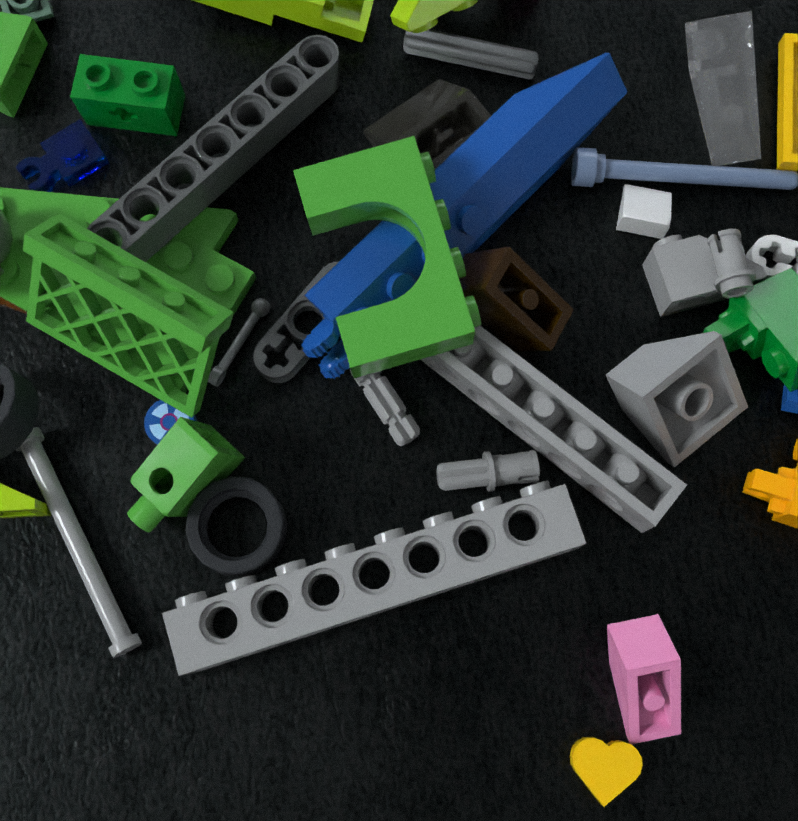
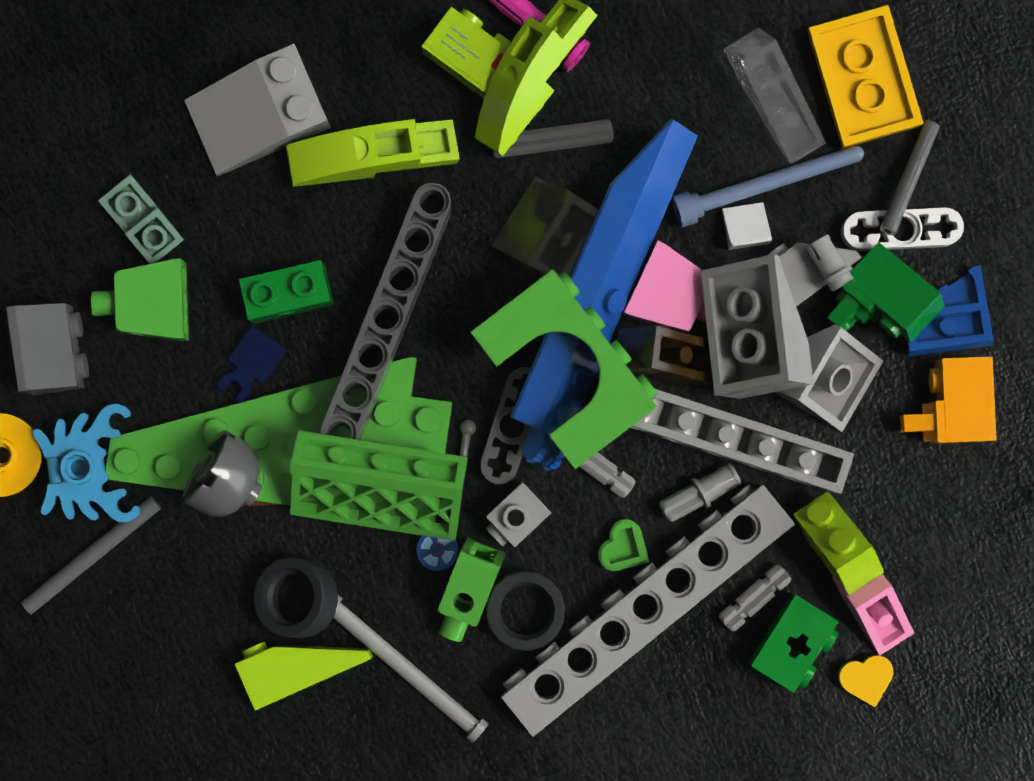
camera: 25 degrees left, 10 degrees up
none -> light grey brick [486,482,551,547]
none -> bright green tile [598,519,649,571]
none -> bright pink torso [622,241,706,334]
none -> light grey slope [701,254,814,399]
none -> light grey axle [719,564,791,632]
none -> green brick [747,593,839,693]
none -> lime brick [793,491,884,596]

